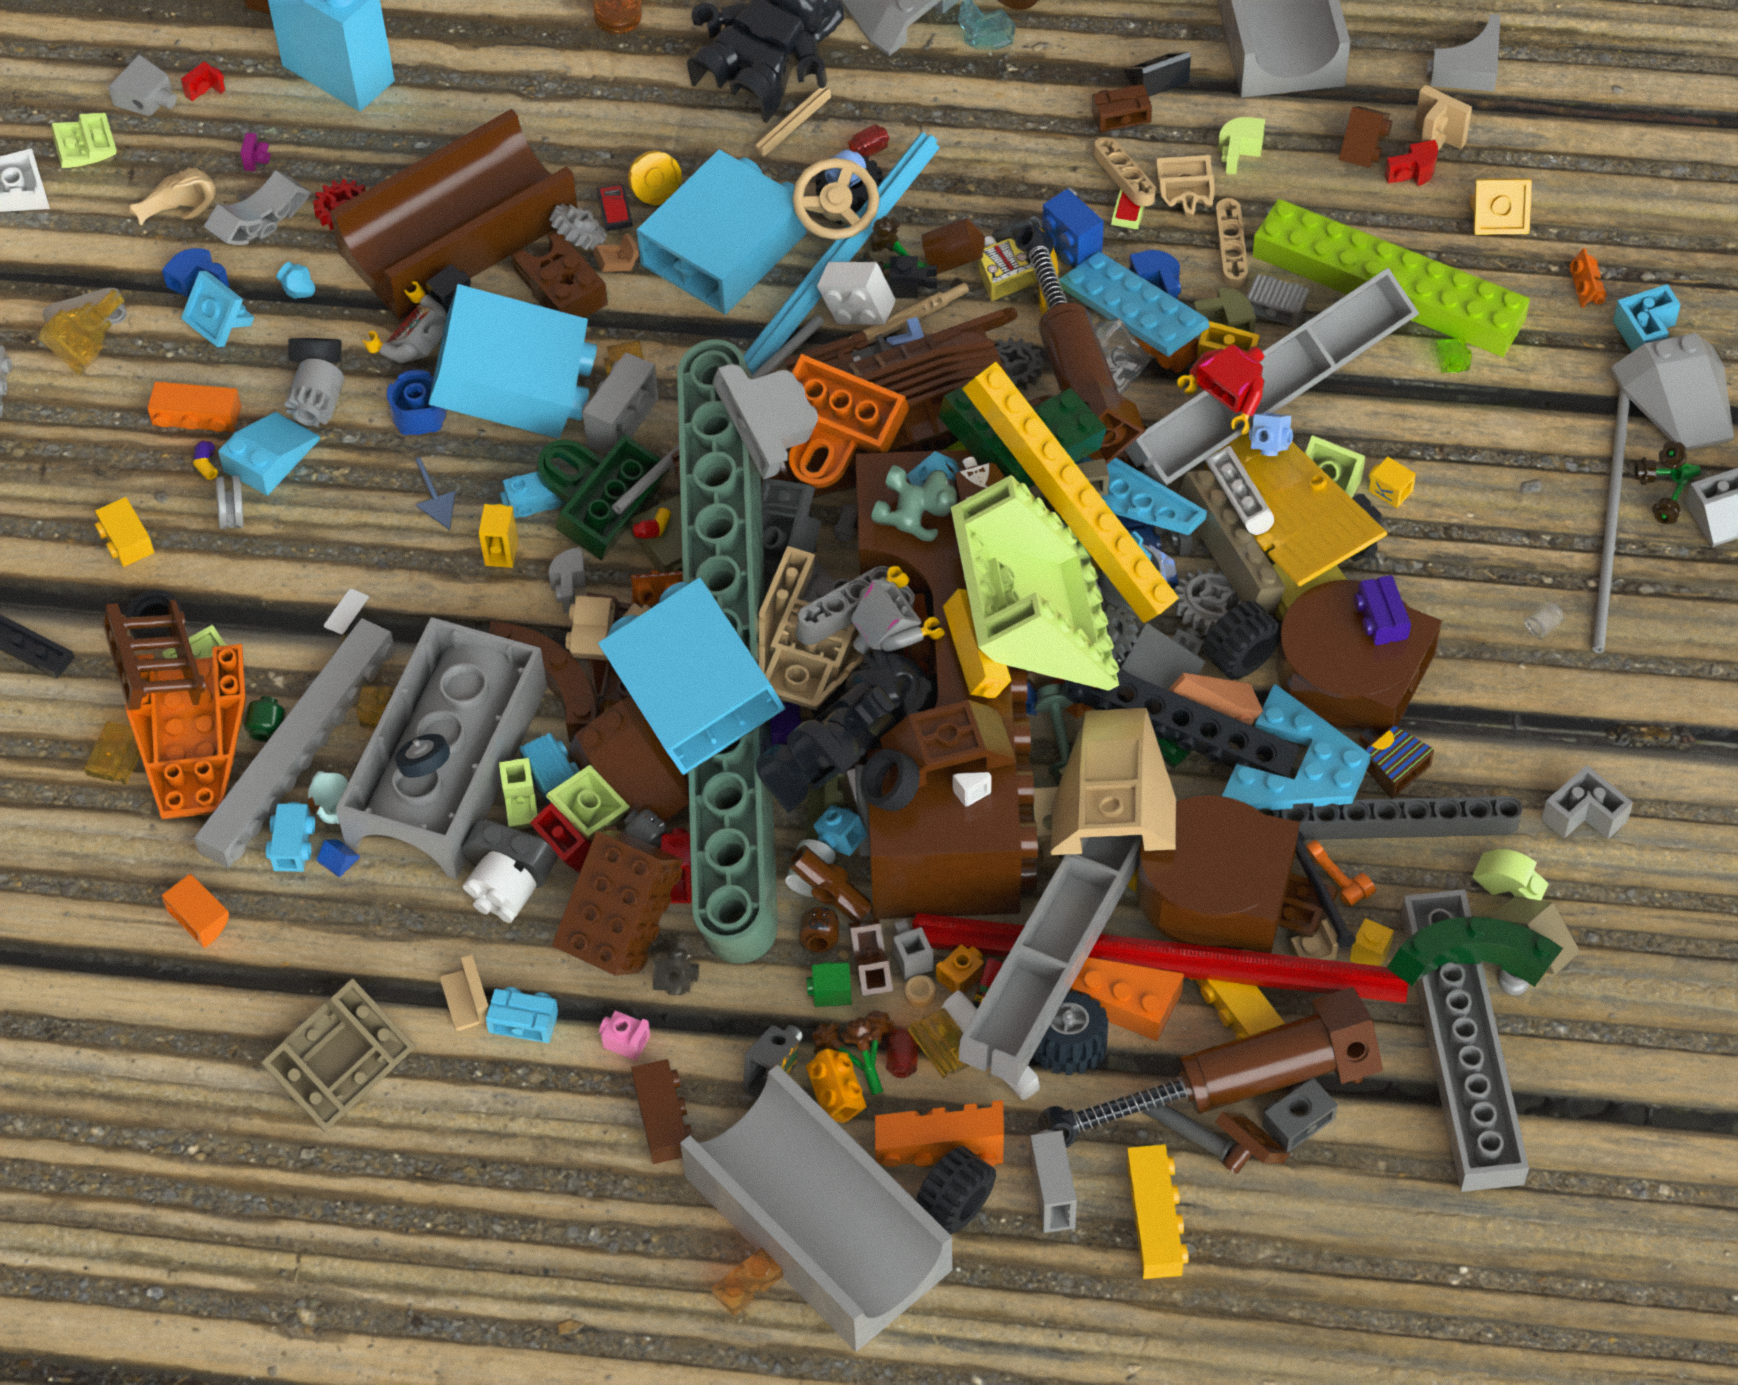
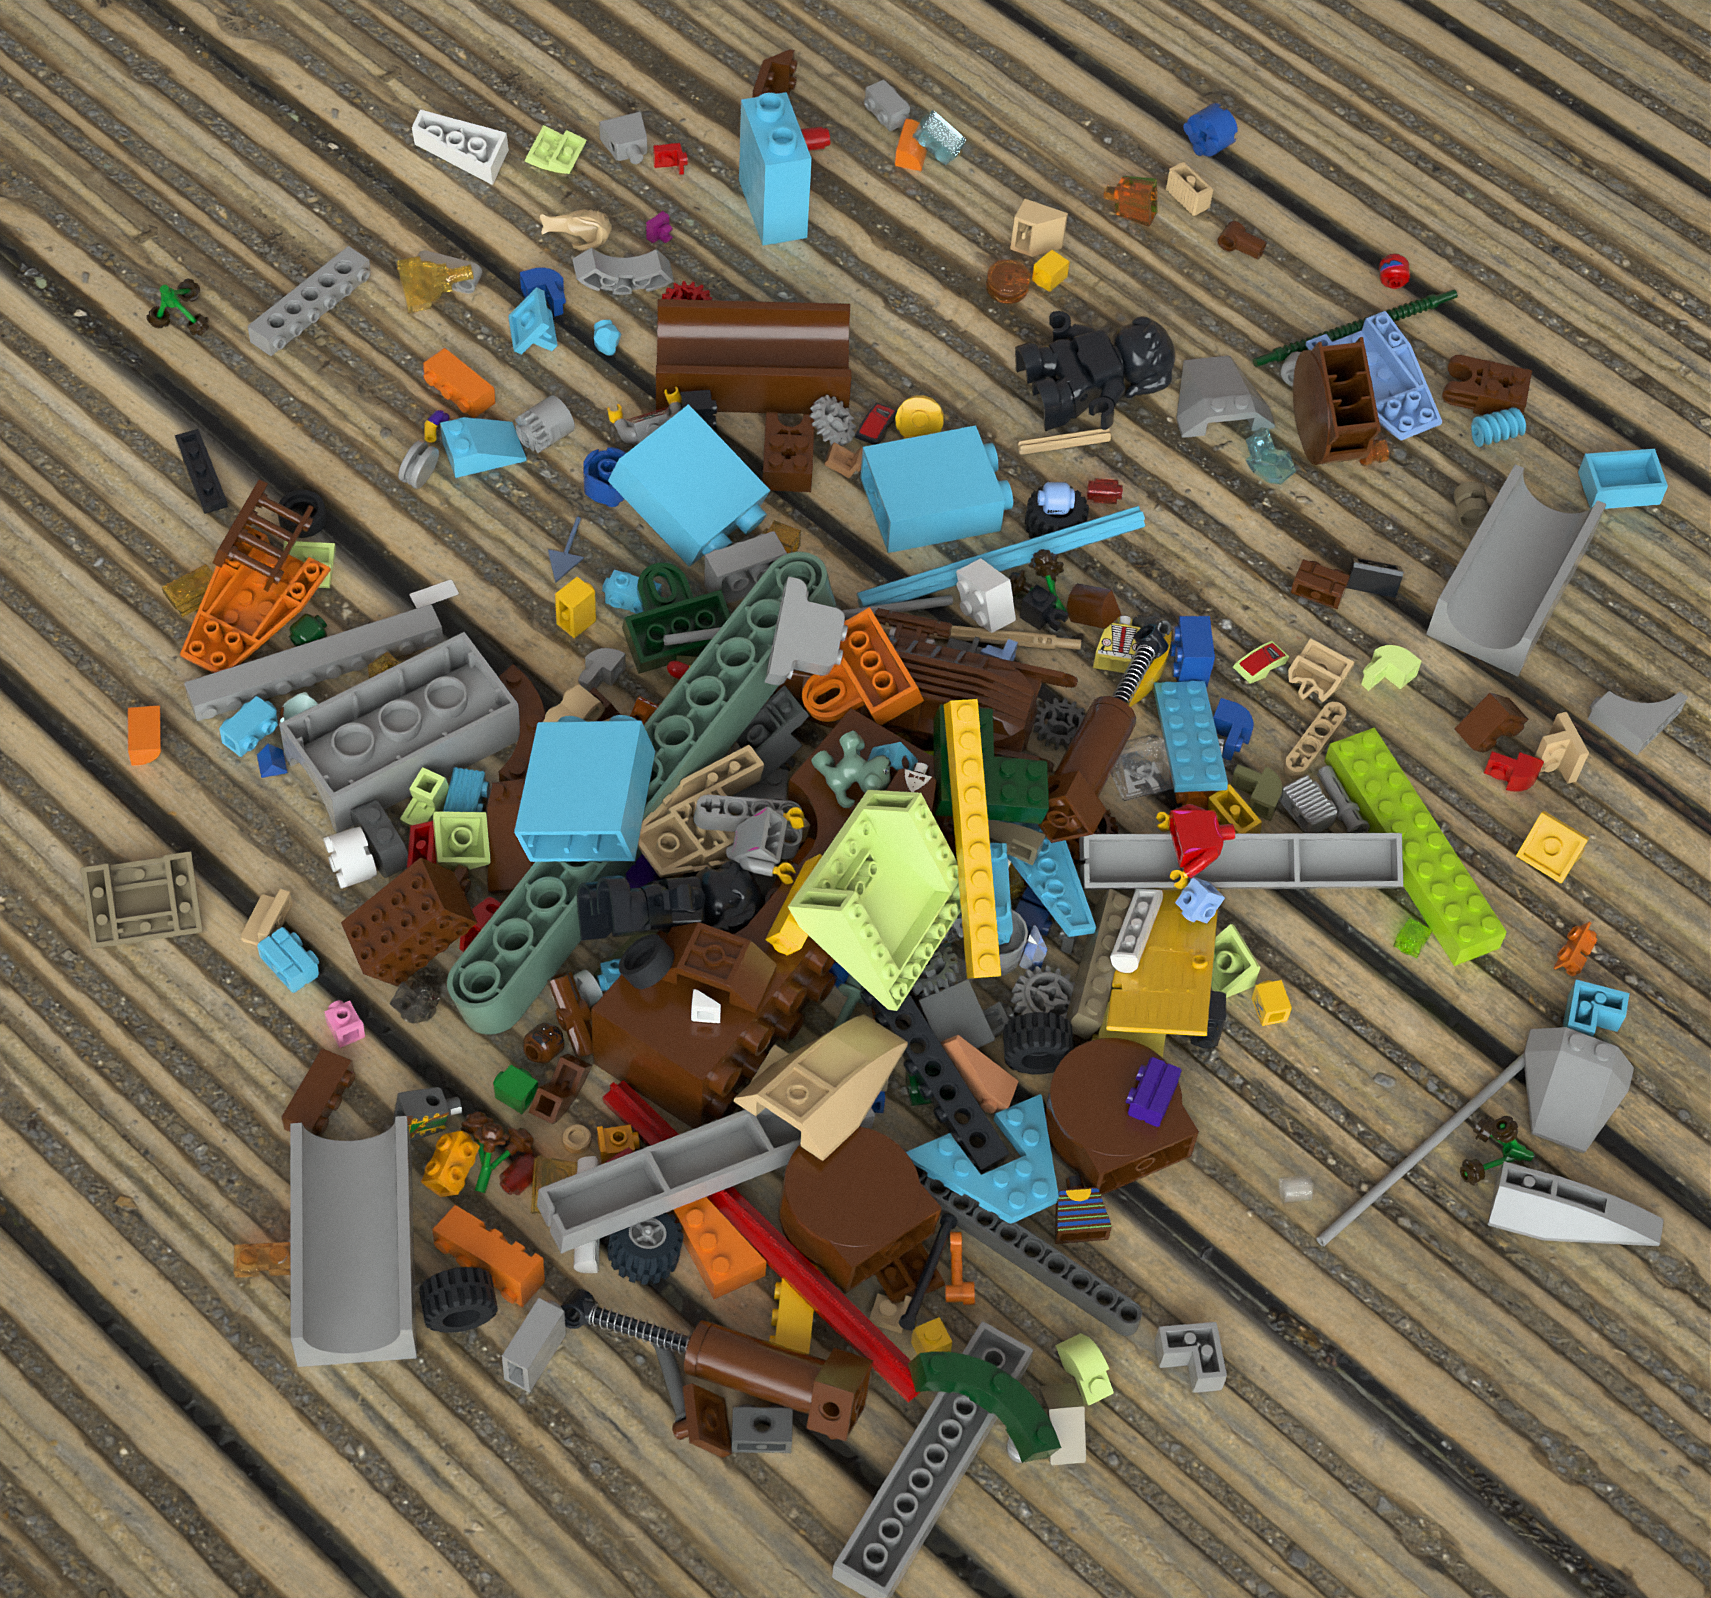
camera: 30 degrees right, 0 degrees up
yellow brick [94,497,154,567] -> none
black tyre [288,338,342,363] -> none
black wheel [395,734,450,778] -> none
dark grey head [623,809,667,848] -> none
tan piece [792,158,880,240] -> none
light grey brick [893,919,934,980] -> none
tan beam [1093,137,1156,206] -> none
yellow brick [1126,1144,1188,1279] -> none
none -> light grey pin [1317,766,1370,833]

